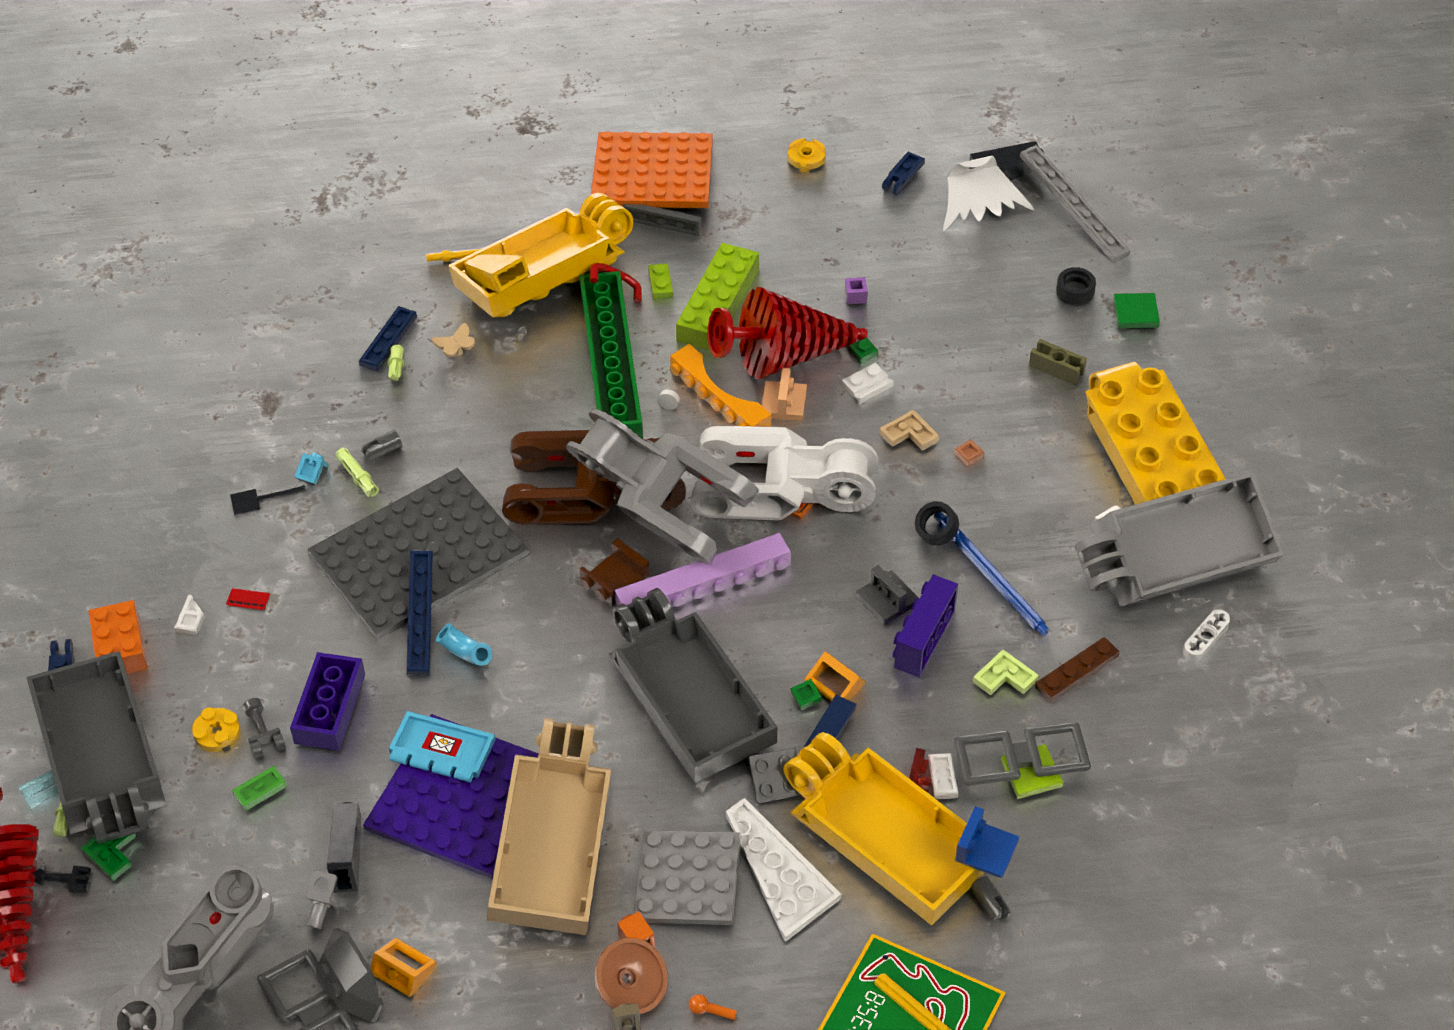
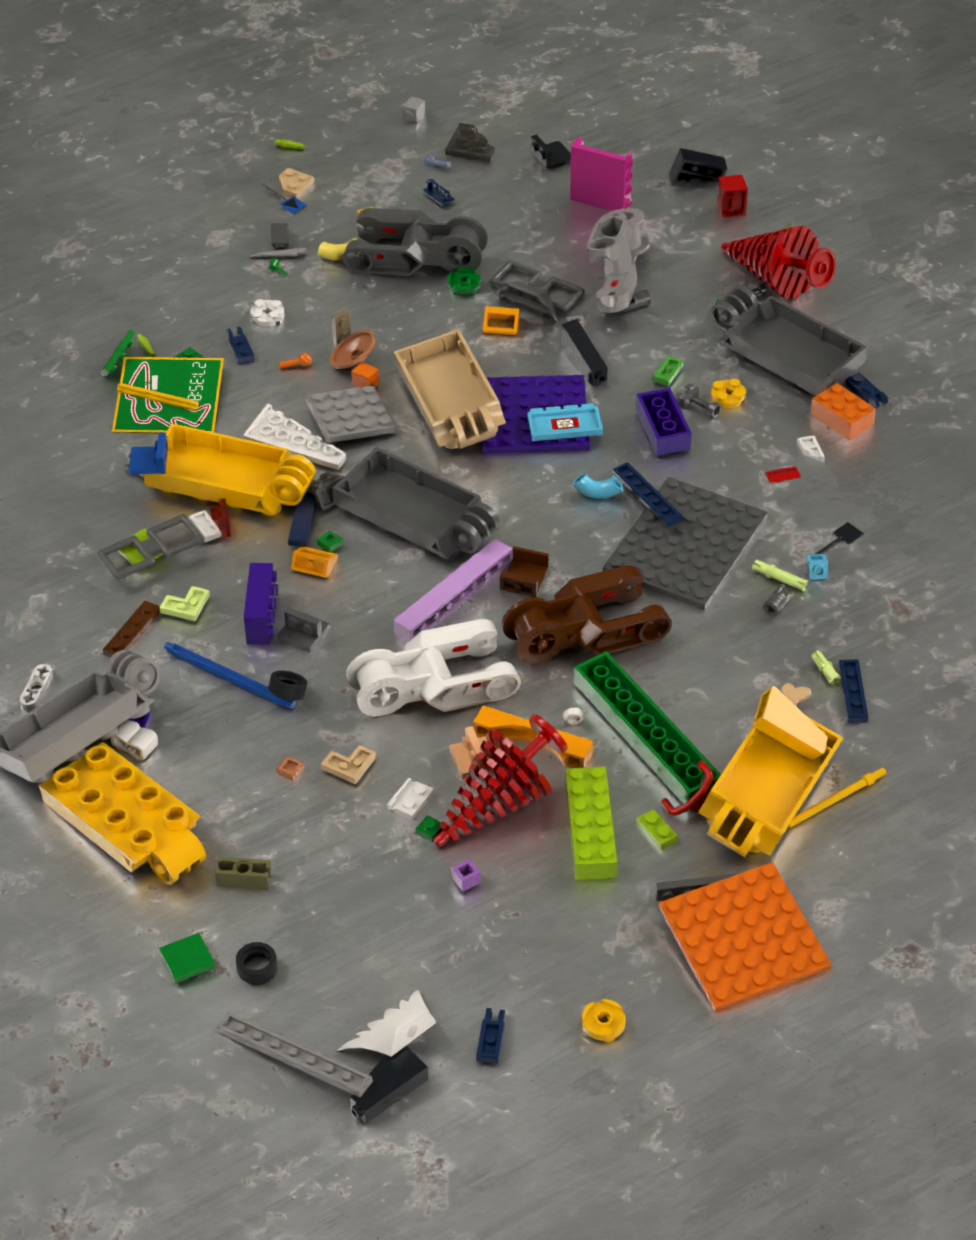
camera: 155 degrees right, 5 degrees down
light grey arm [566,408,759,565] -> none

